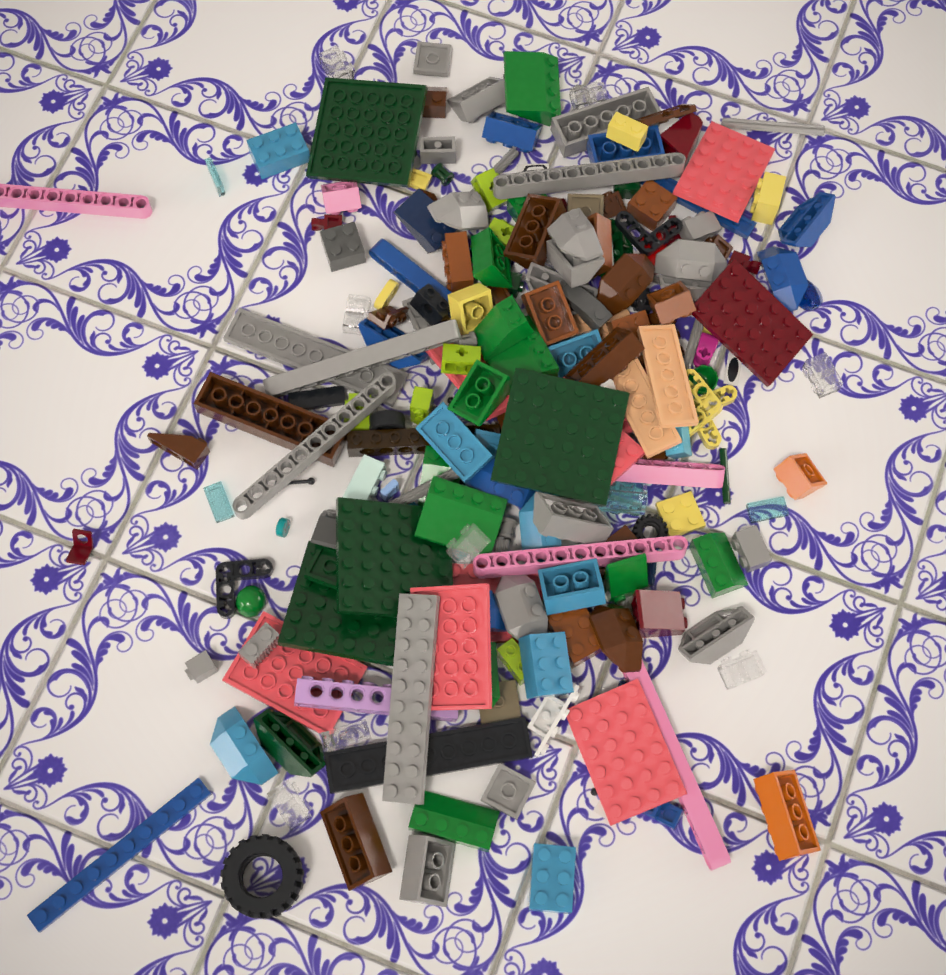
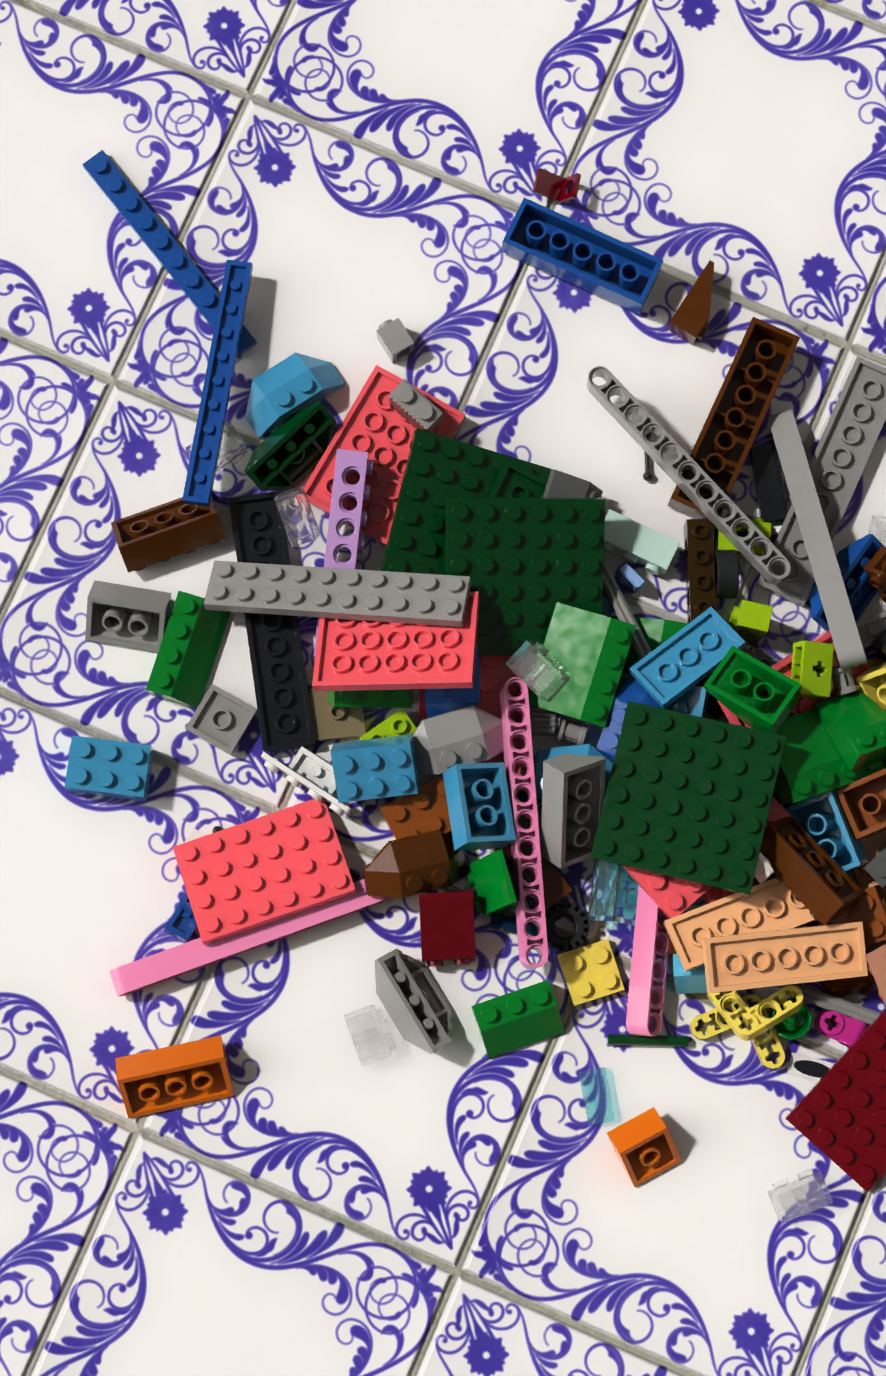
camera: 90 degrees right, 10 degrees up
clear light blue tile [203,481,235,523] -> none
black beam [216,559,274,619] -> none
black tyre [220,834,304,919] -> none
green hair [236,585,266,617] -> none
teal tile [276,517,290,538] -> none
light grey brick [731,525,772,573] -> none
none -> blue plate [182,260,253,507]
none -> blue brick [501,198,663,314]

